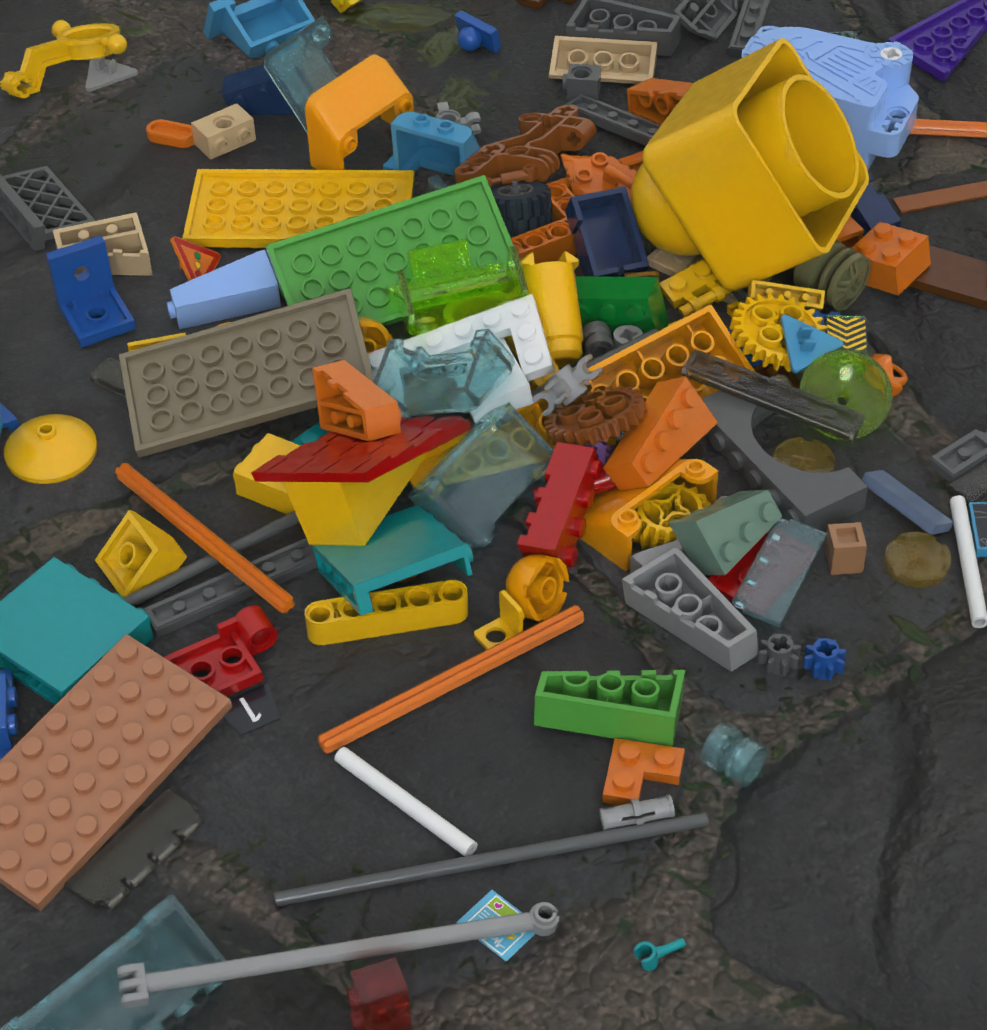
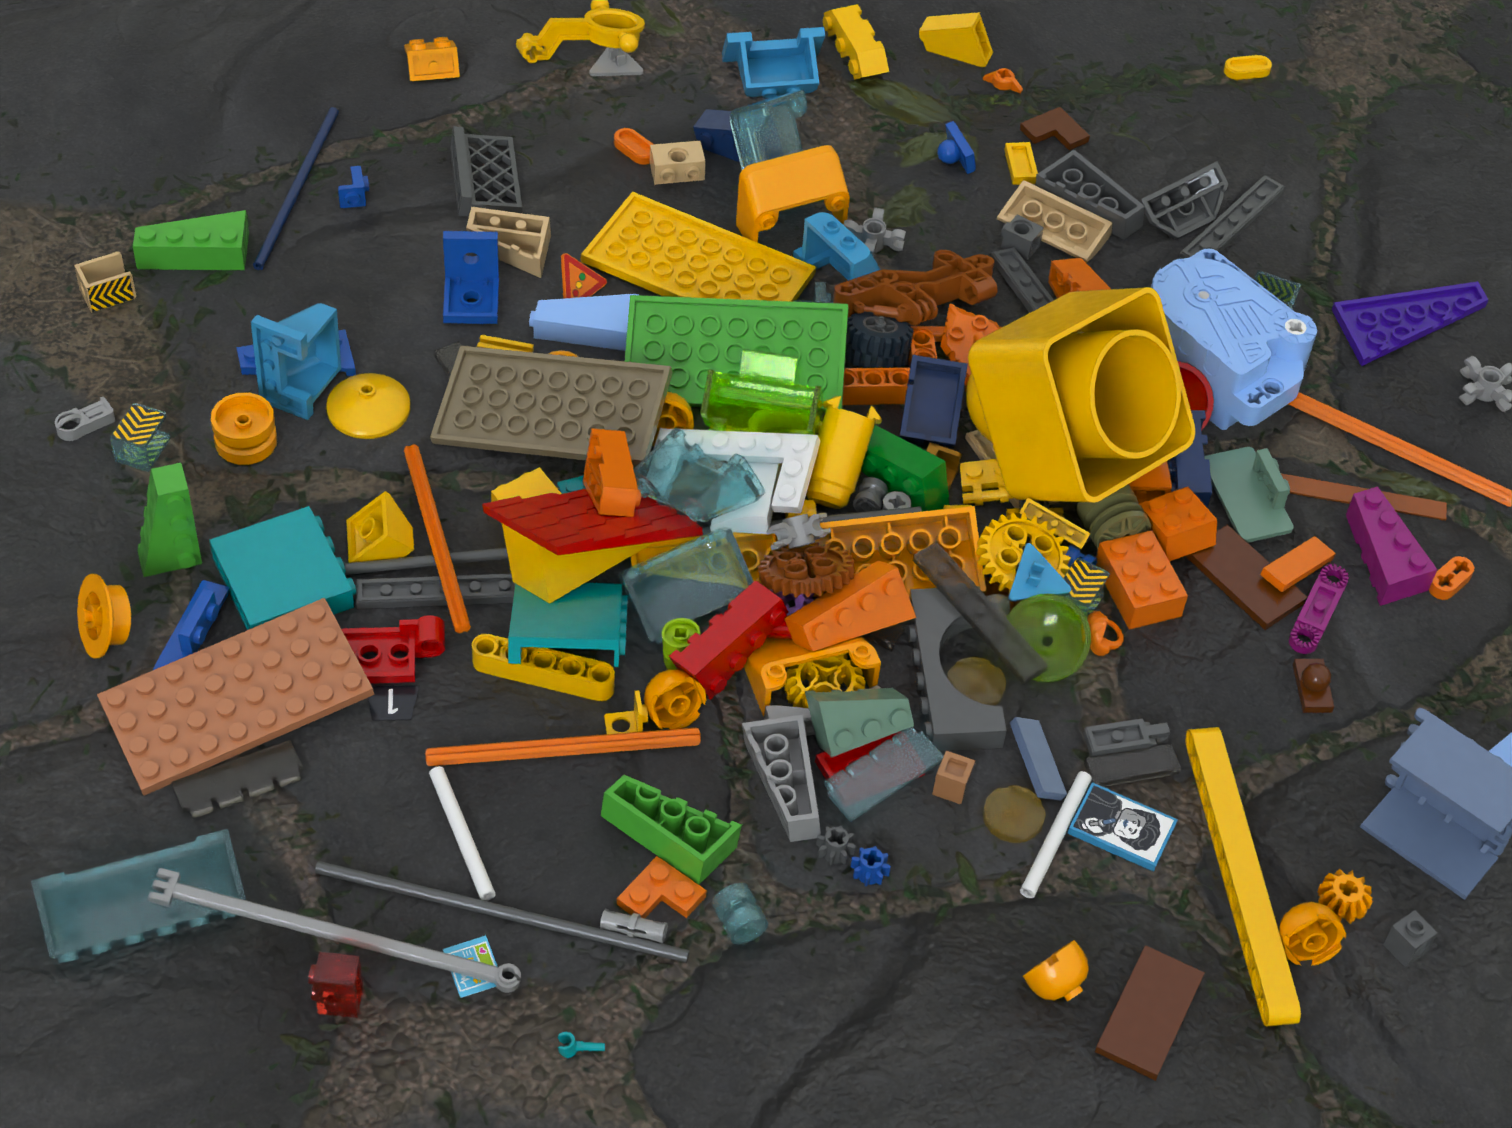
camera: 20 degrees right, 5 degrees up
none -> lime wheel [661,618,700,669]
none -> yellow tile [1004,142,1038,185]
none -> orange brick [1096,530,1188,630]
none -> sand green bracket [1205,447,1294,543]

